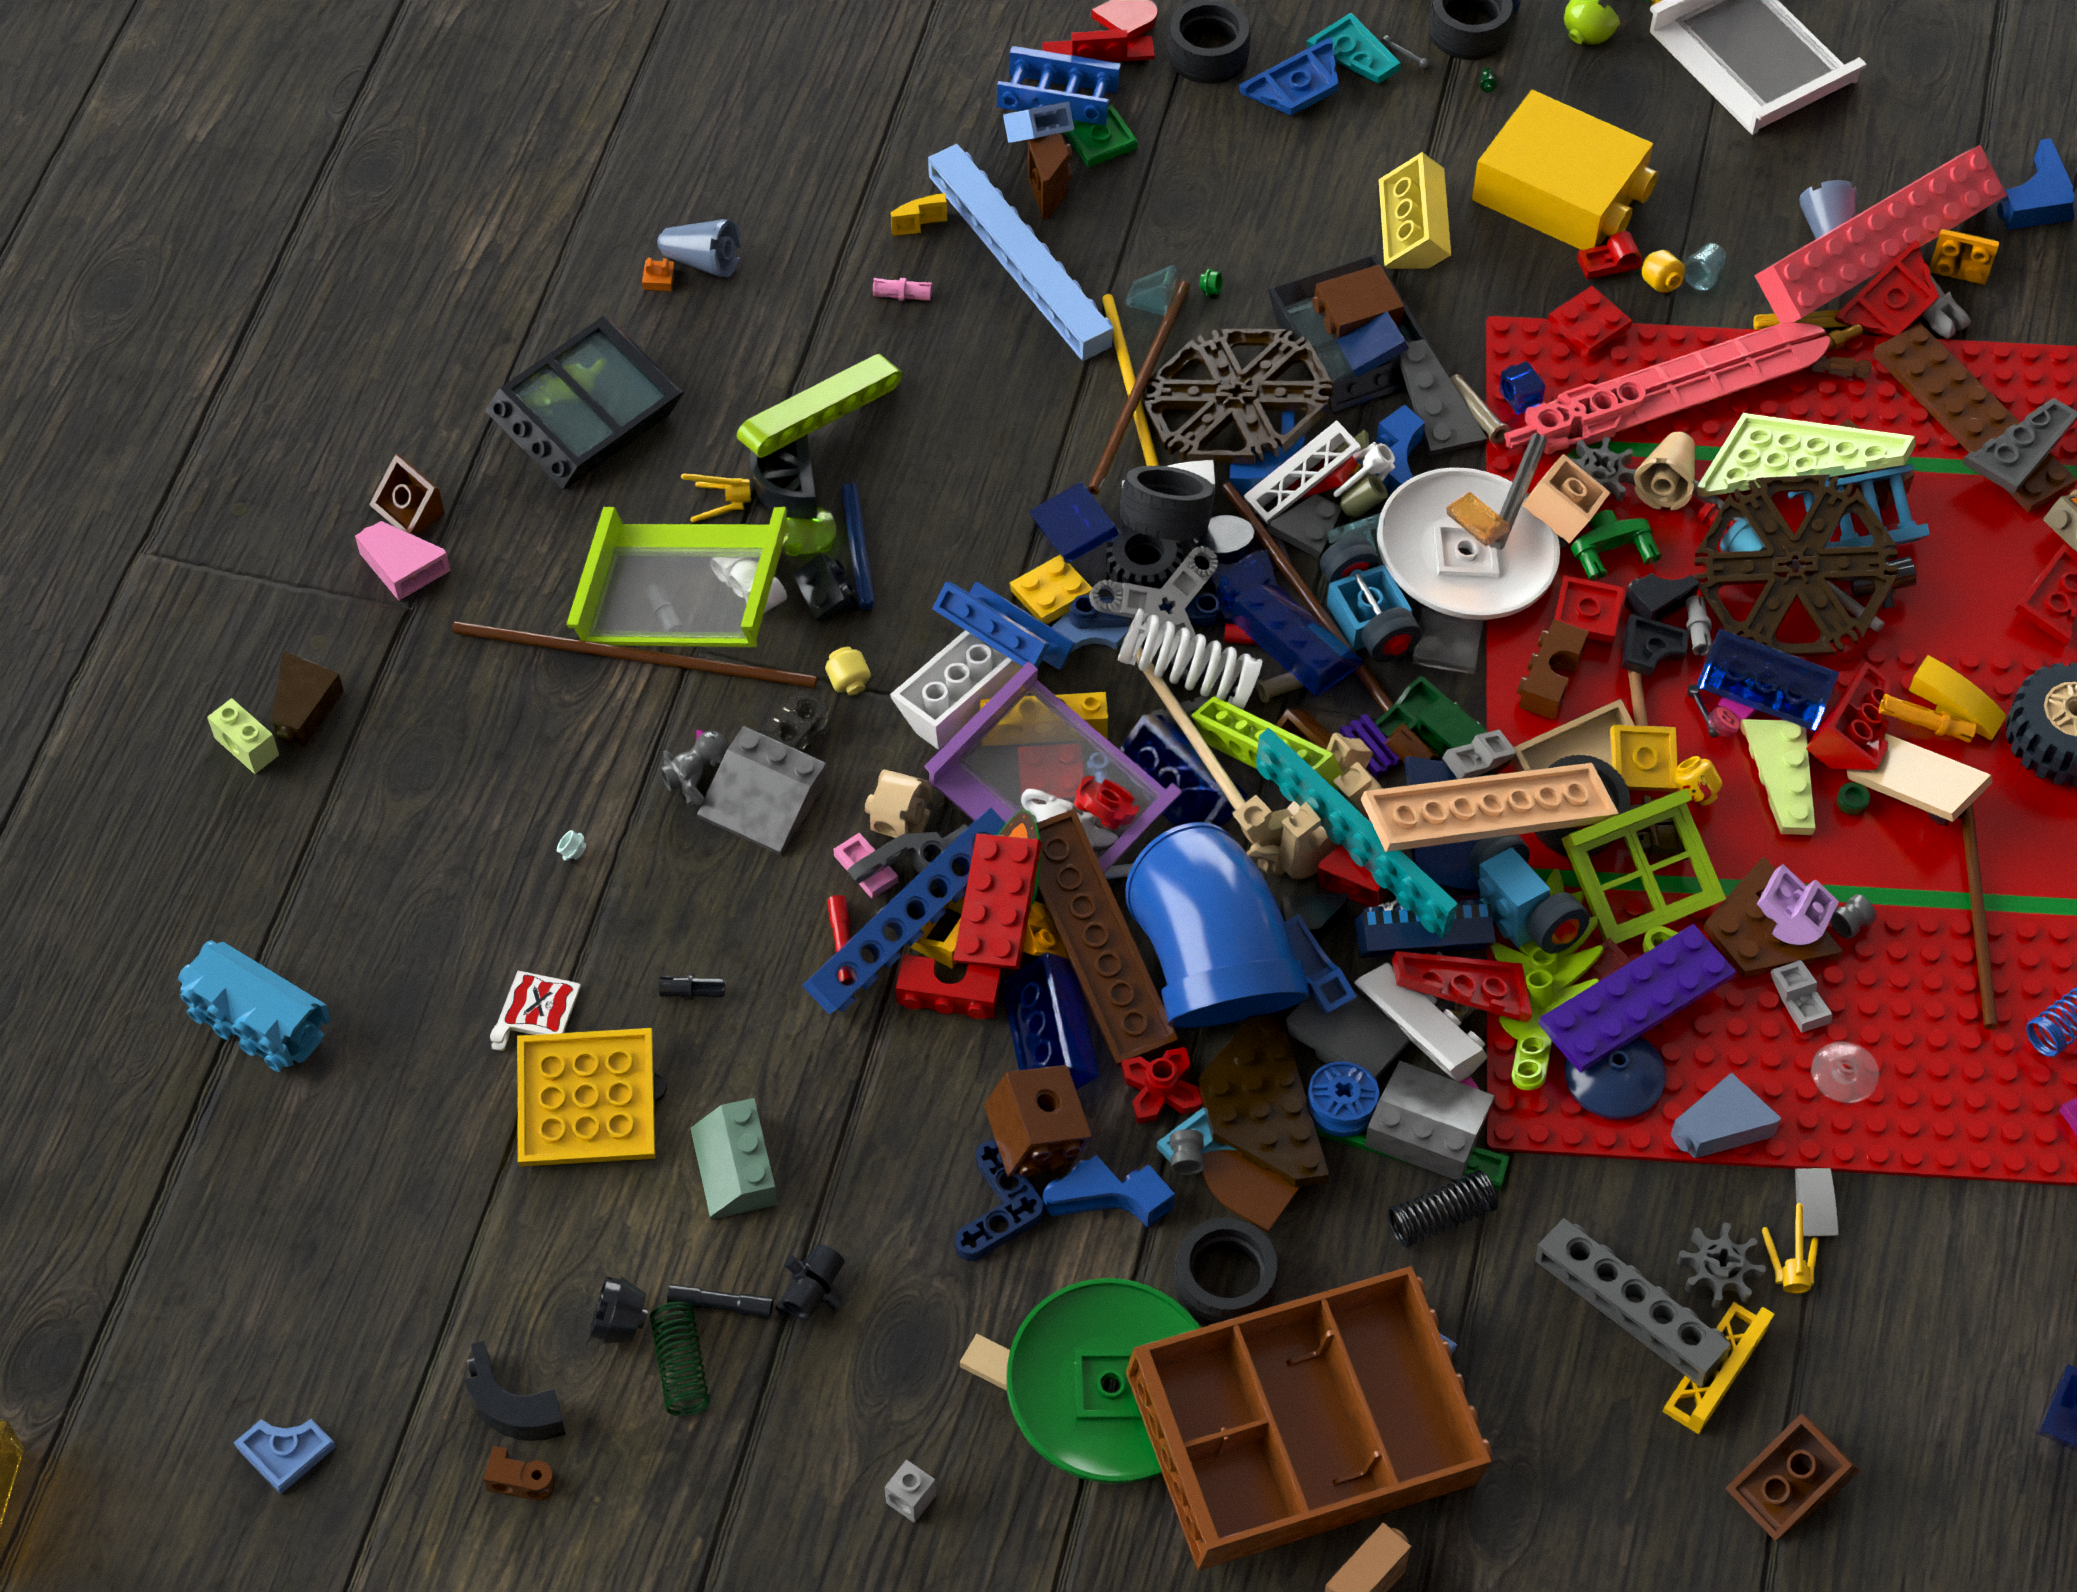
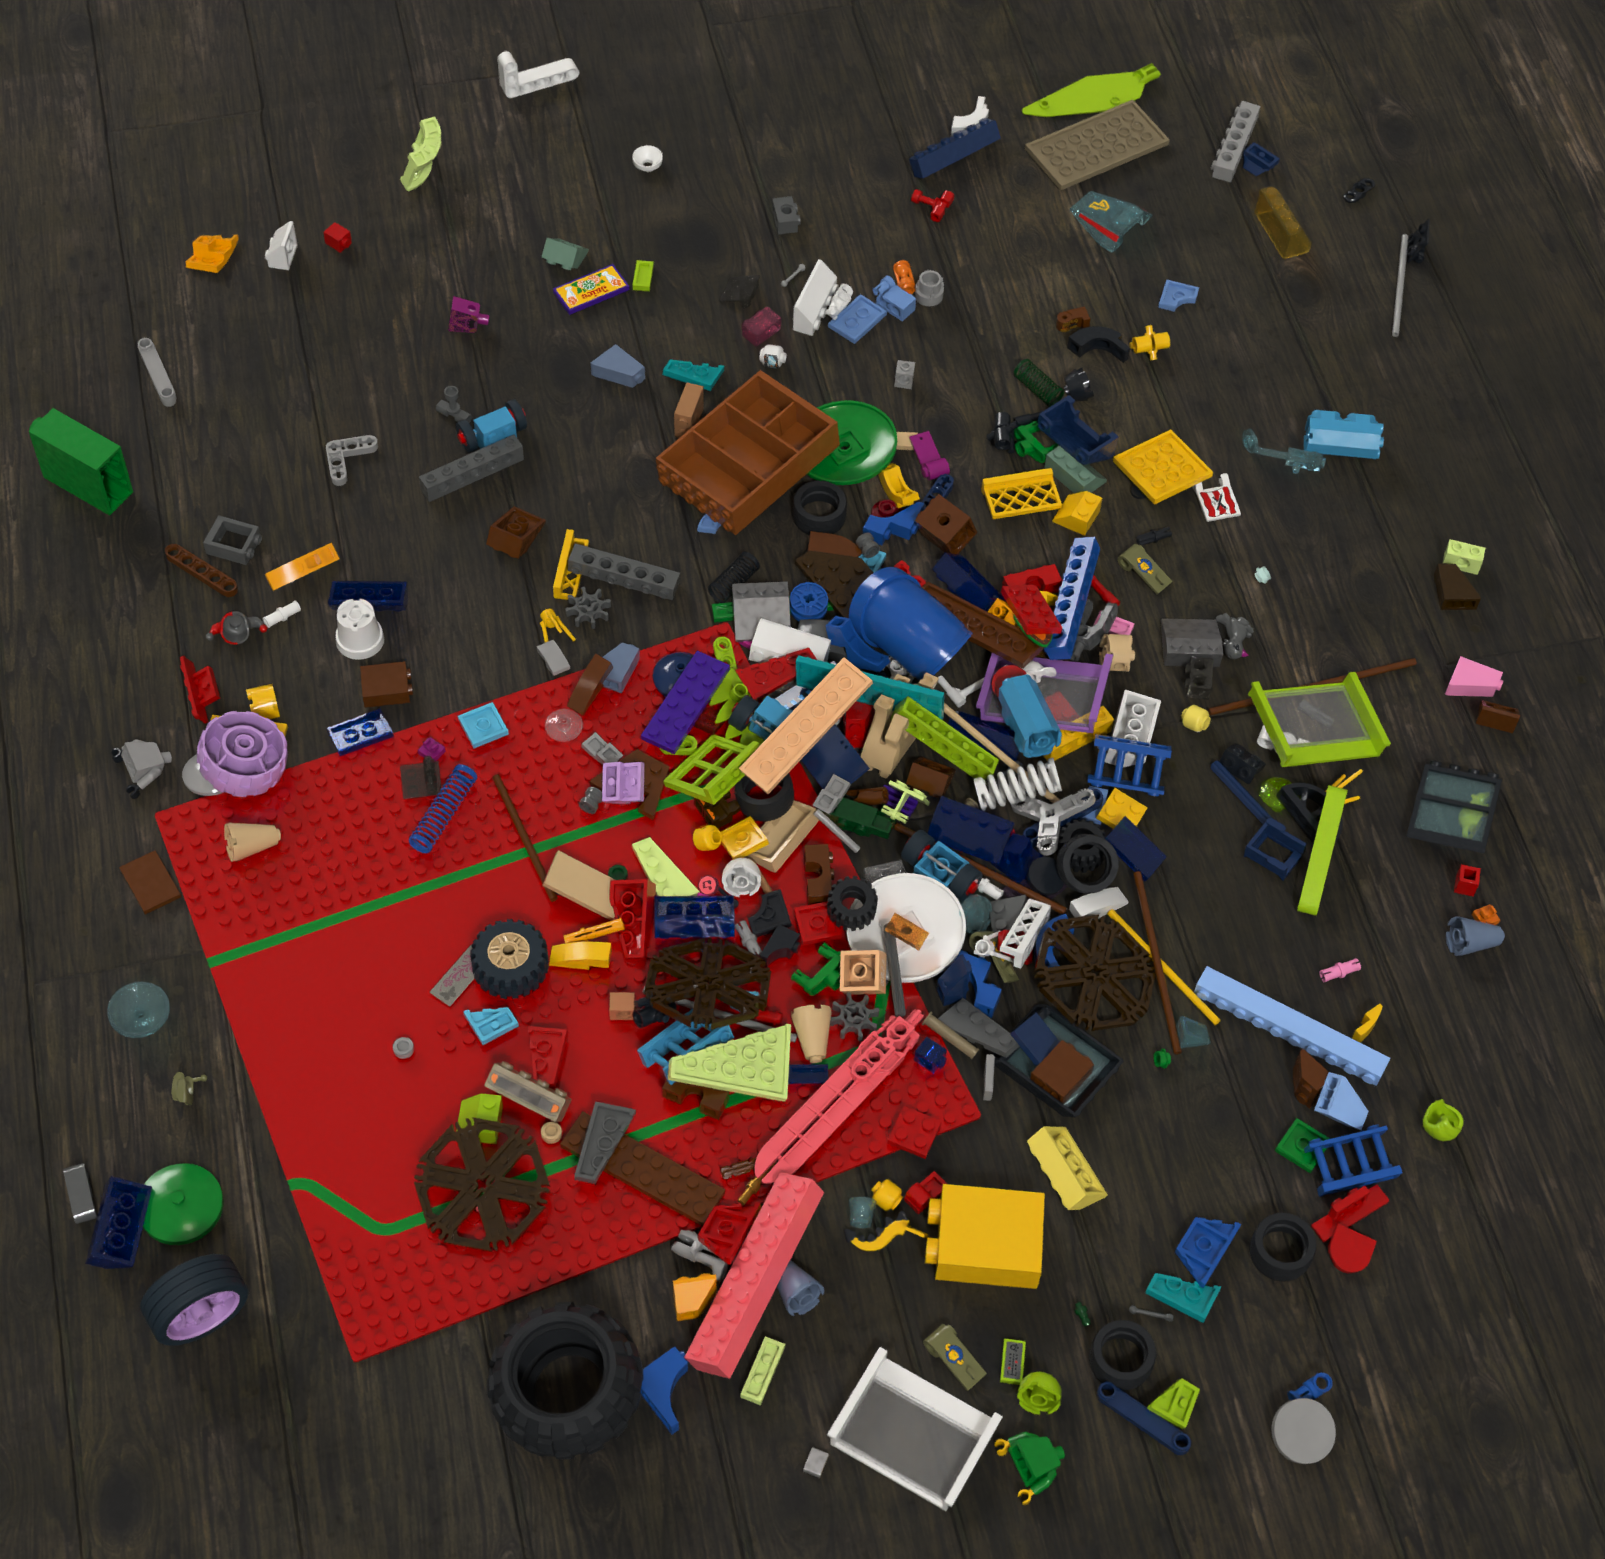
camera: 150 degrees right, 0 degrees up
none -> medium azure plate [458,702,509,748]
none -> reddish brown slope [567,654,613,716]
none -> nougat brick [609,992,639,1020]
none -> white cylinder [722,858,761,897]
none -> yellowish green plate [740,1336,785,1405]
none -> clear blue tile [788,1064,829,1084]
none -> flat silver piece [803,1447,829,1478]
none -> light grey bar [813,809,861,853]
none -> black tyre [827,876,878,931]
none -> yellow piece [844,1211,929,1251]
none -> dark red piece [871,499,902,518]
none -> yellow arch [878,463,920,508]
none -> yellowish green plate [881,780,930,824]
none -> magenta door [909,431,950,480]
none -> olive door [923,1324,987,1391]
none -> dark blue slope [936,954,972,1006]
none -> white pin [978,878,1004,900]
none -> yellow fence [981,468,1062,519]
none -> light grey tile [983,1054,995,1101]
none -> dark azure brick [998,674,1062,758]
none -> tile [1000,1339,1026,1385]
none -> green connector [1014,421,1058,463]
none -> dark blue windscreen [1038,395,1119,465]
none -> yellow slope [1052,491,1102,536]
none -> olive door [1118,544,1173,595]
none -> yellow pin [1130,325,1170,360]
none -> clear light blue piece [1242,429,1326,474]
none -> dark blue piece [1244,818,1306,881]
none -> lime piece [1423,1099,1464,1141]
none -> red brick [1454,865,1481,896]

